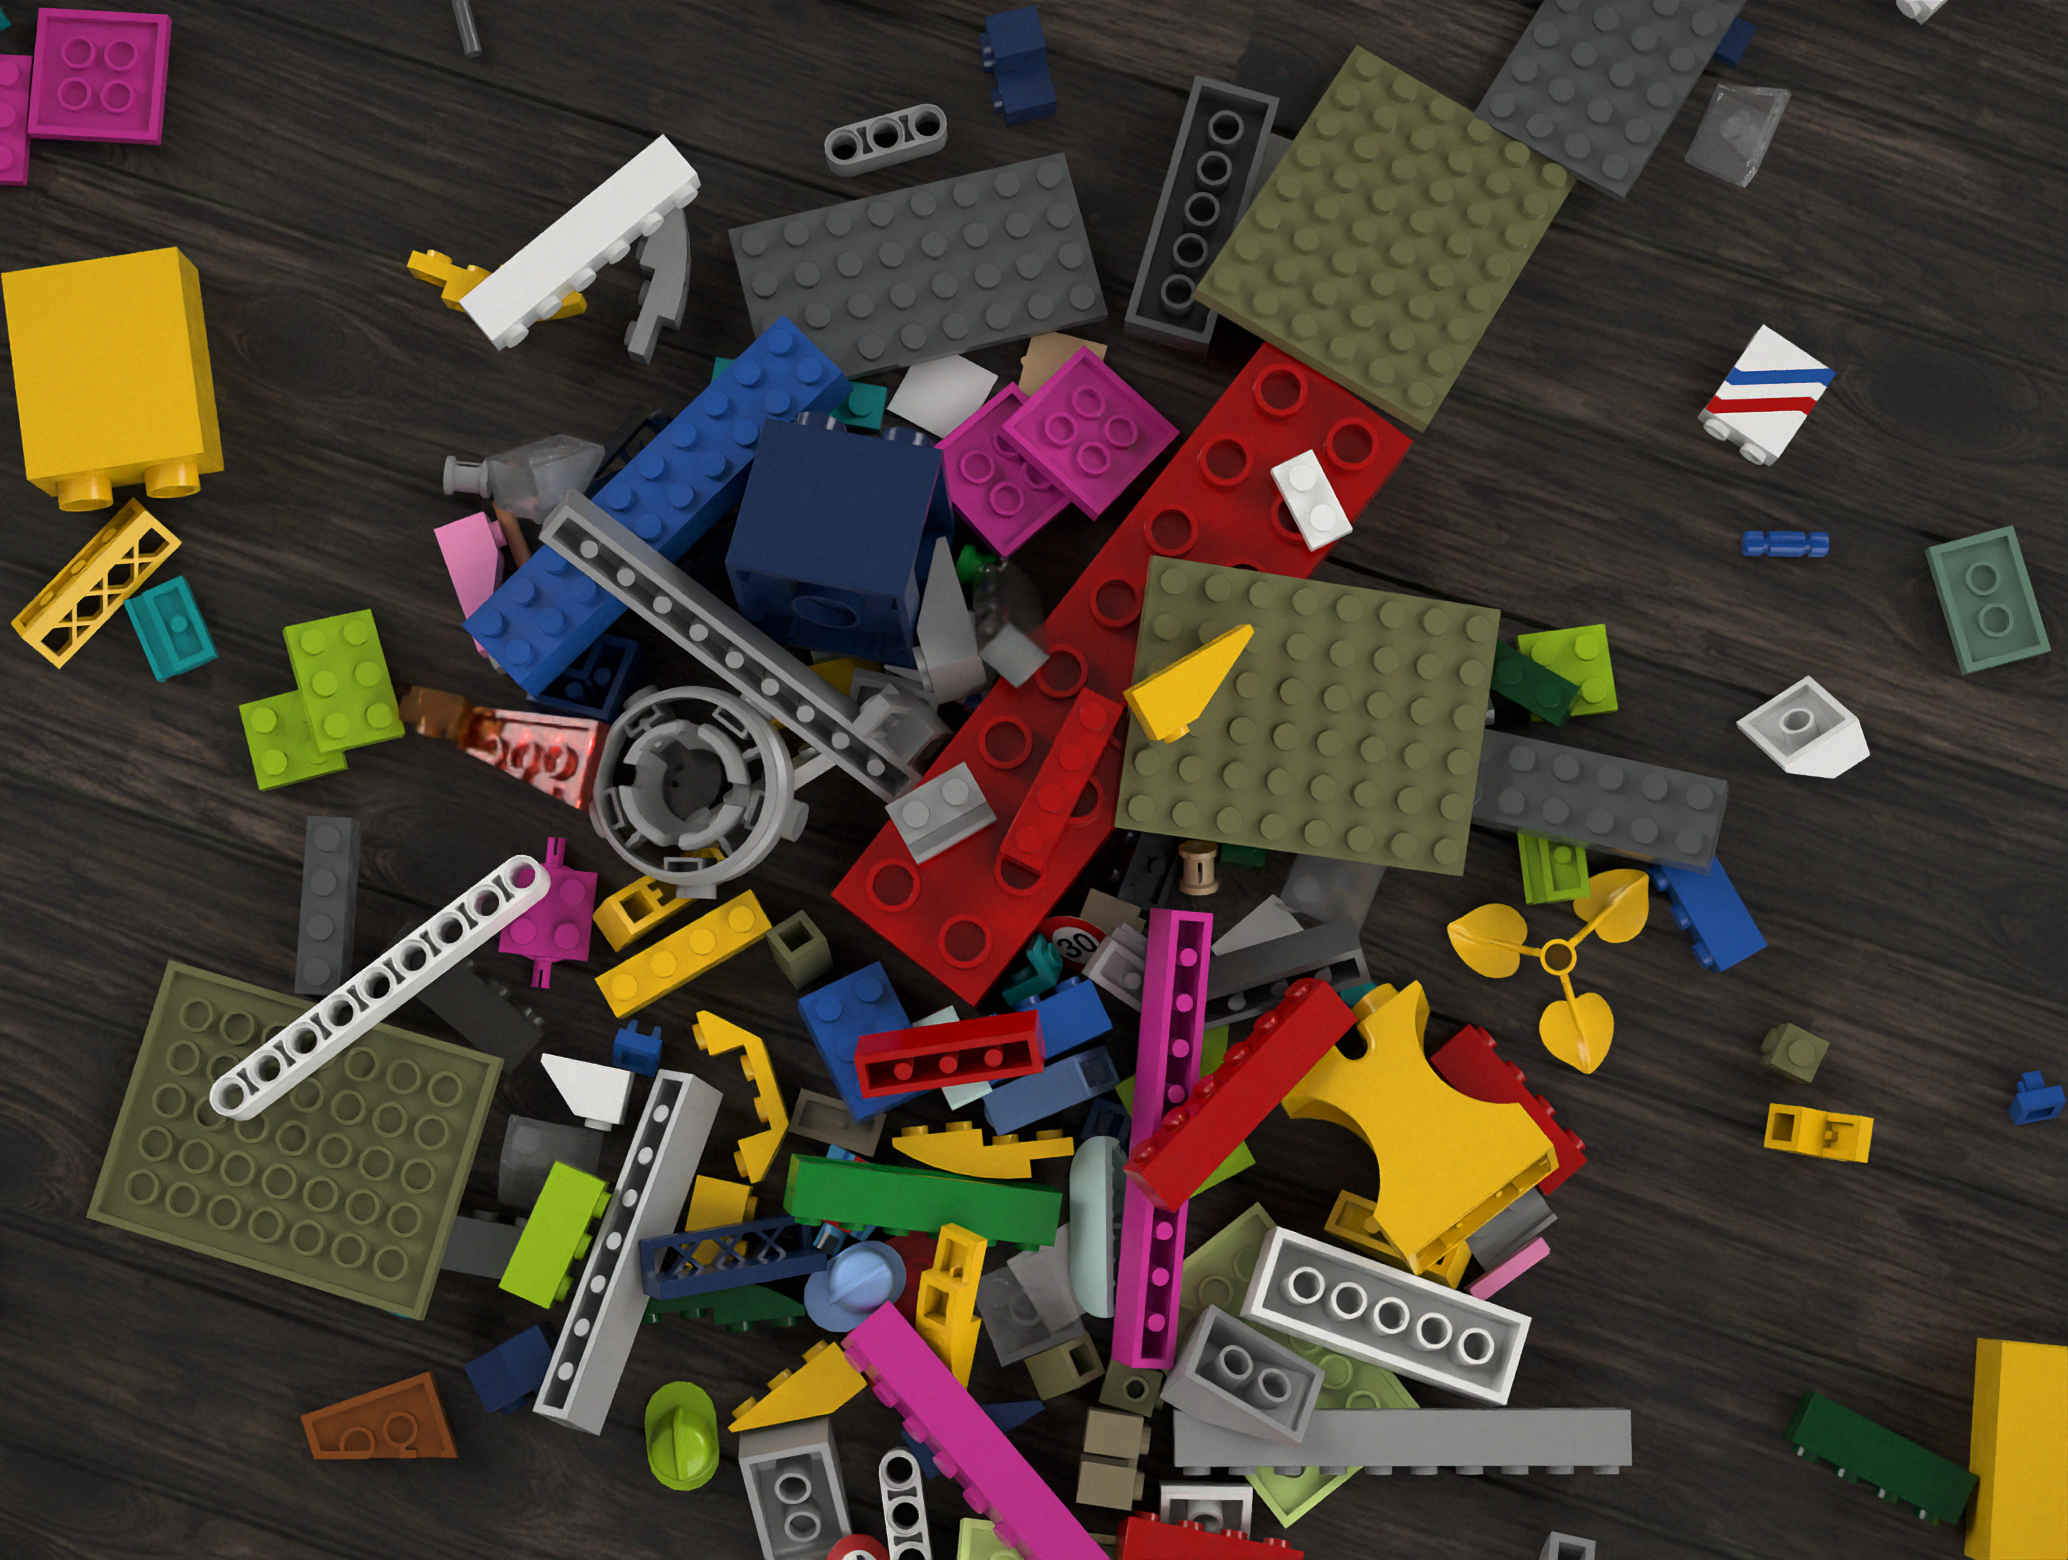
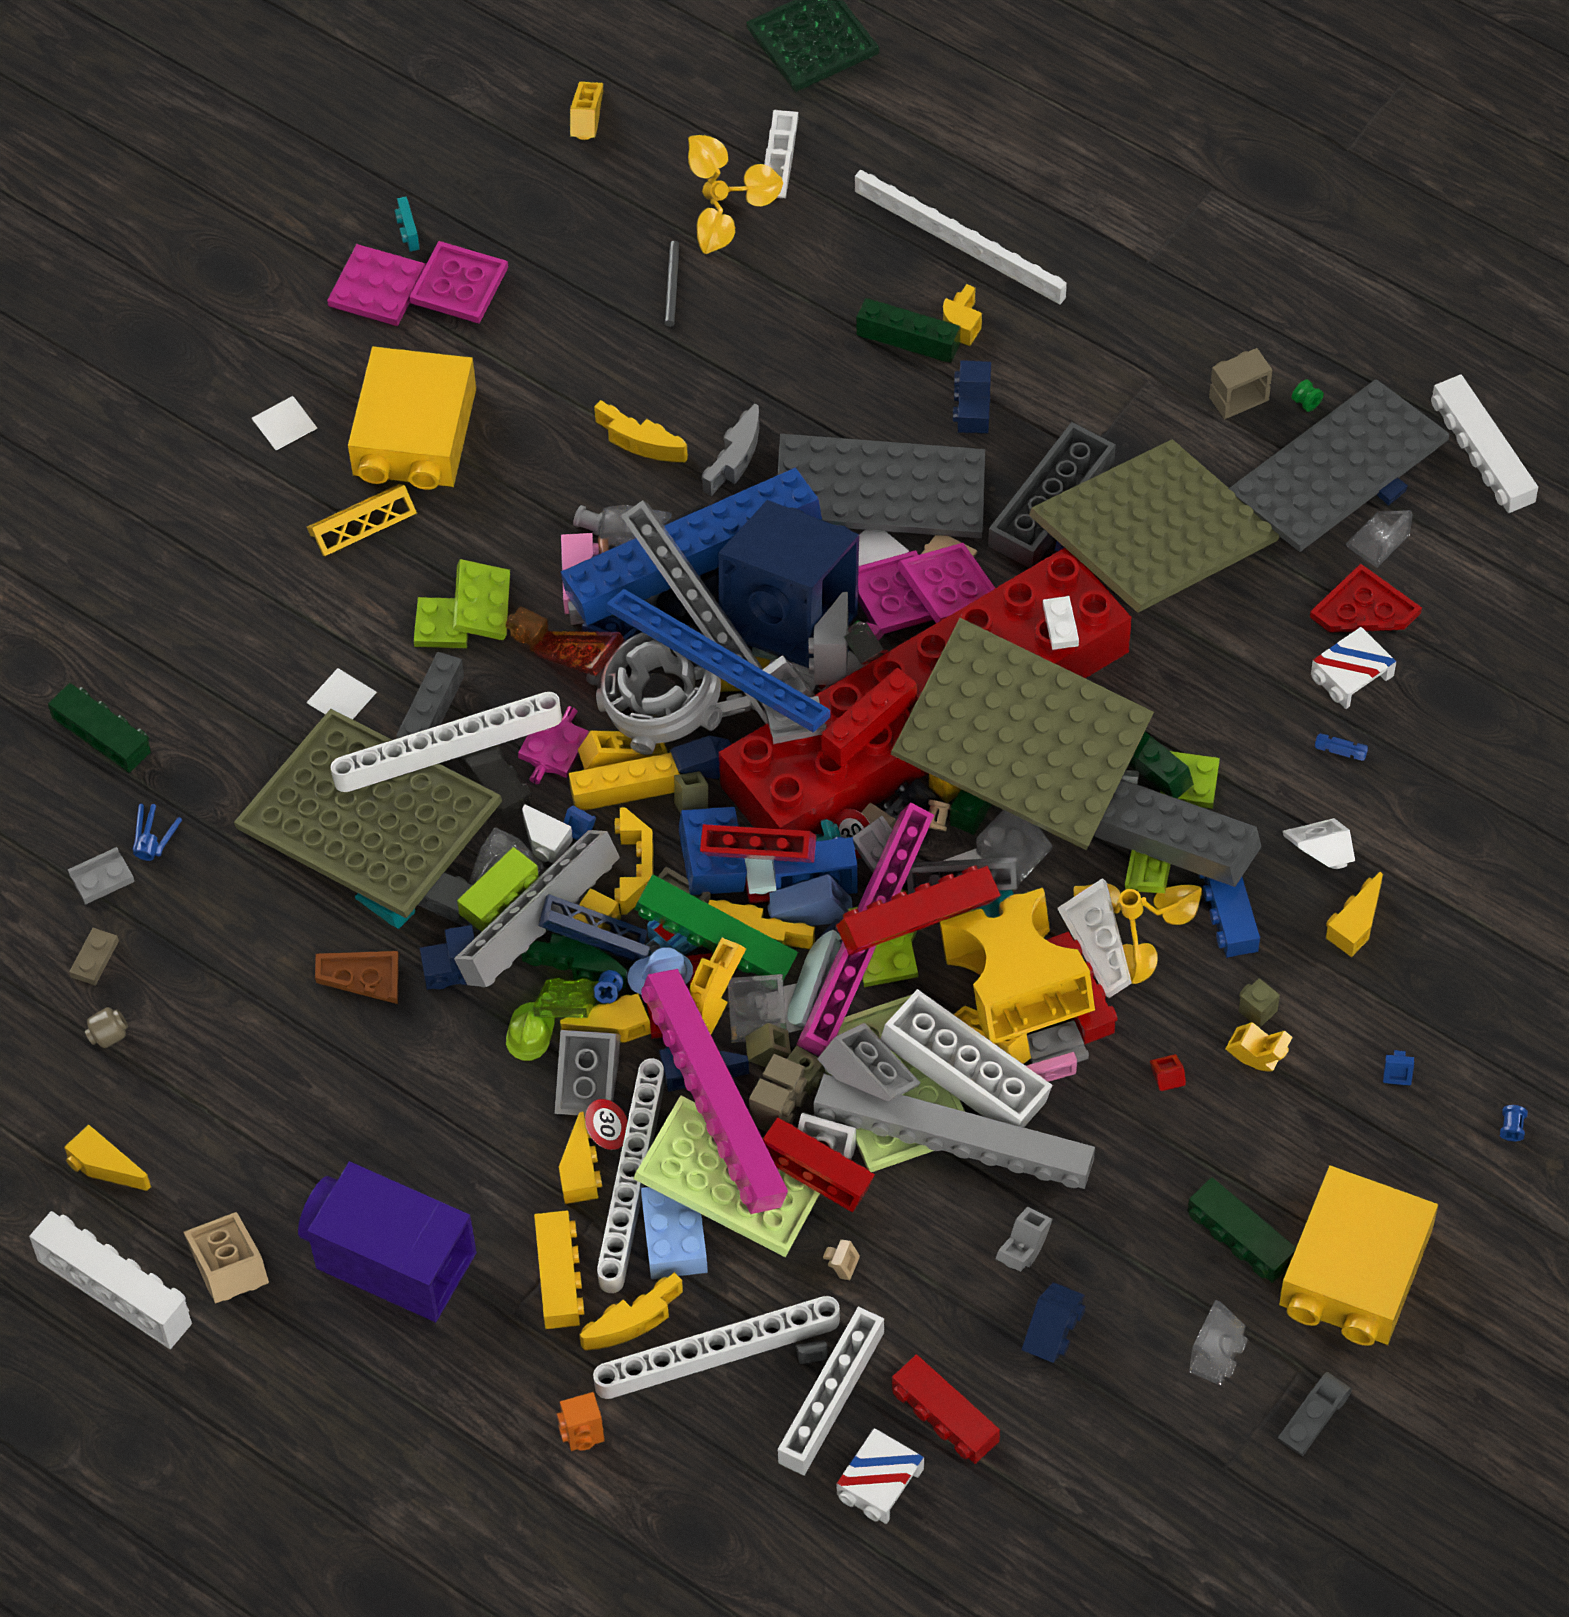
camera: 20 degrees right, 25 degrees down
teal plate [123,575,220,683] -> none
white brick [459,134,701,351] -> none
light grey beam [824,104,948,177] -> none
yellow slope [1122,624,1254,744] -> none
sand green plate [1925,525,2051,676] -> none
none -> white sticker [307,668,377,719]
none -> clear neon green plate [533,978,599,1018]
none -> blue bush [594,970,623,1004]
none -> blue plate [606,589,830,733]
none -> dark blue slope [670,736,732,780]
none -> white wing [1057,878,1132,998]
none -> red slope [1150,1054,1186,1091]
none -> red plate [1310,564,1422,632]
none -> yellow slope [1326,872,1383,957]

